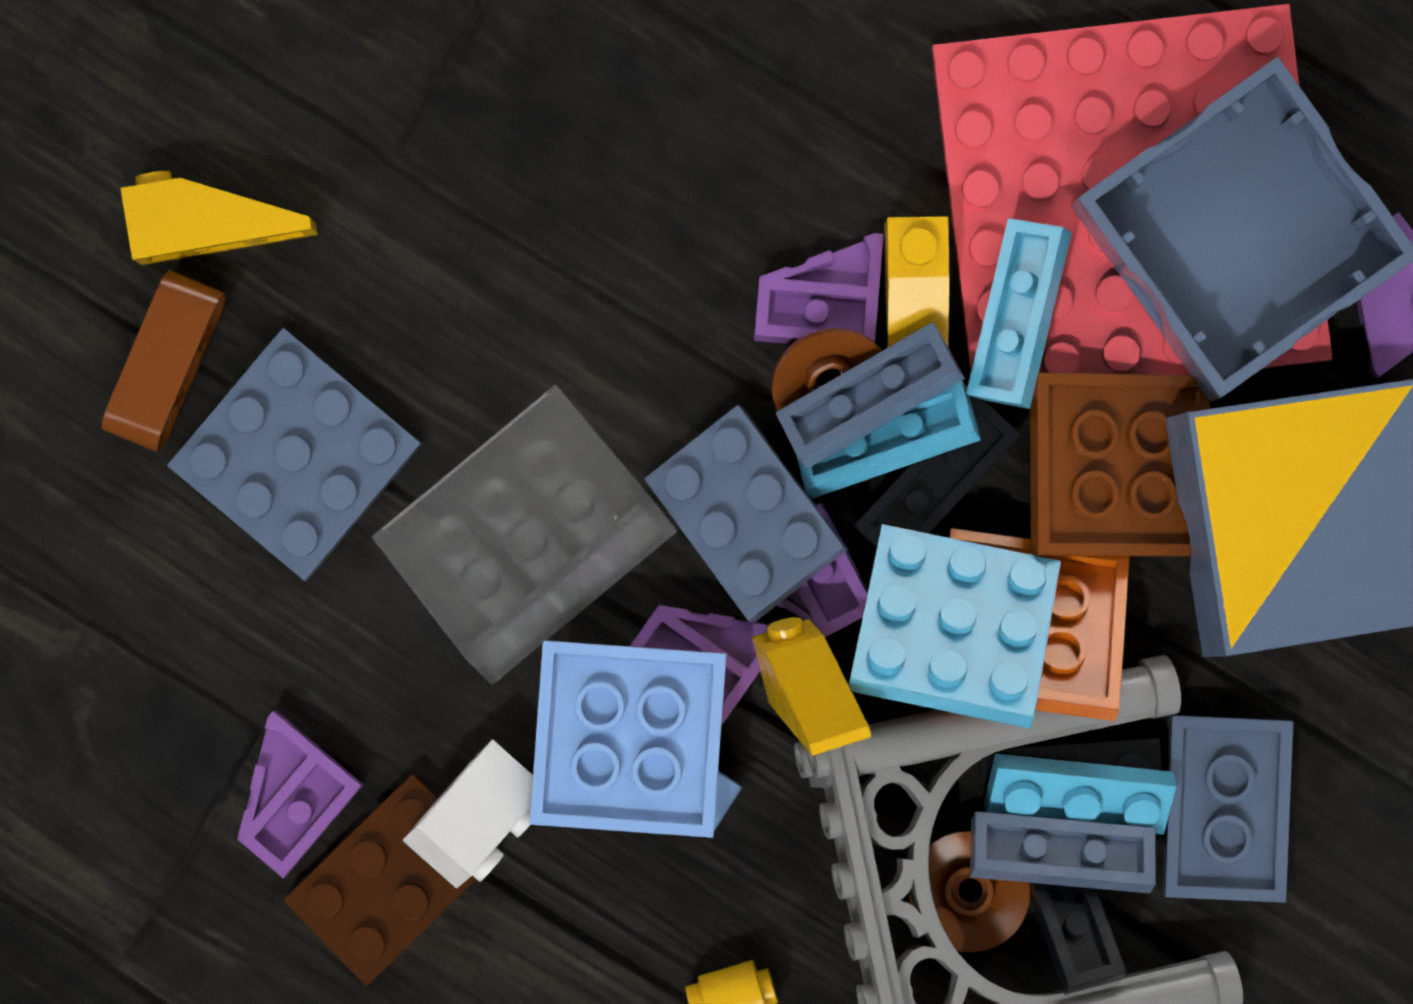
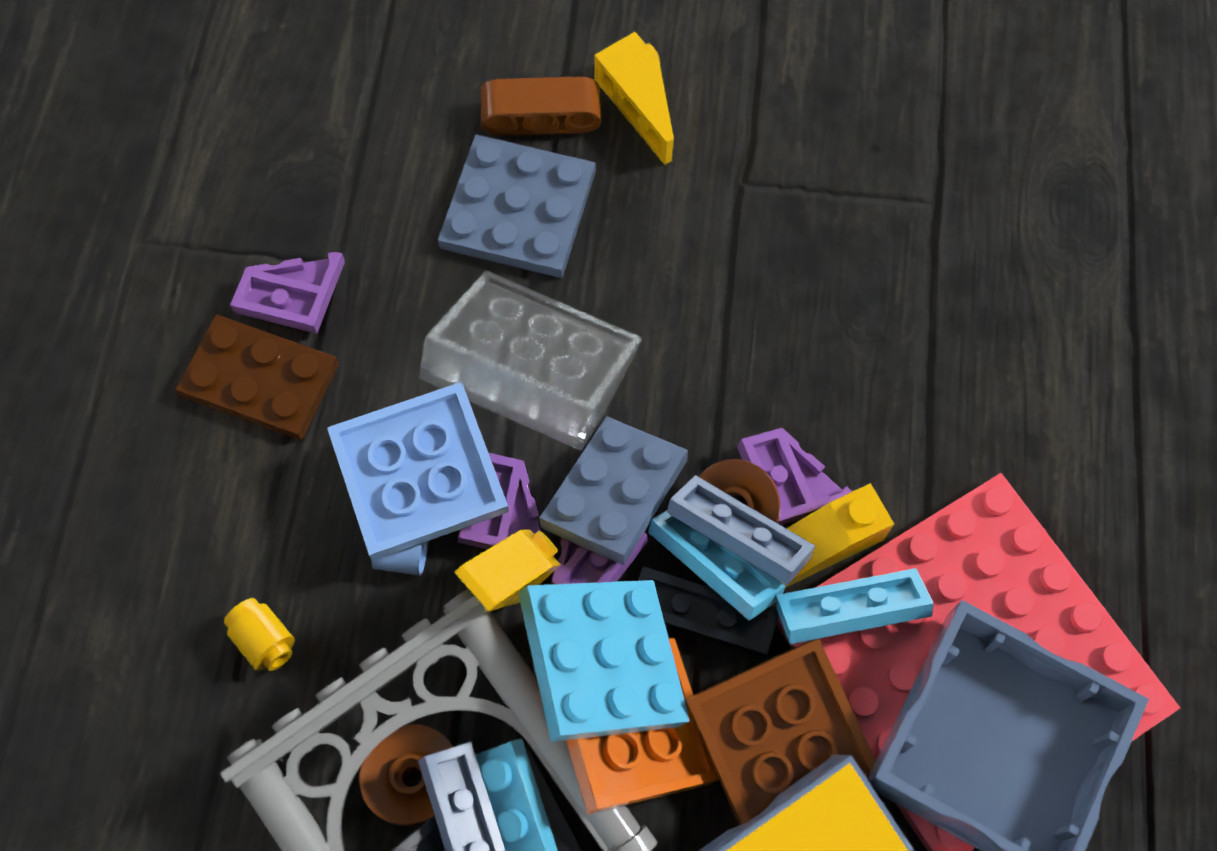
camera: 60 degrees right, 20 degrees down
white brick [402,739,533,888] -> none

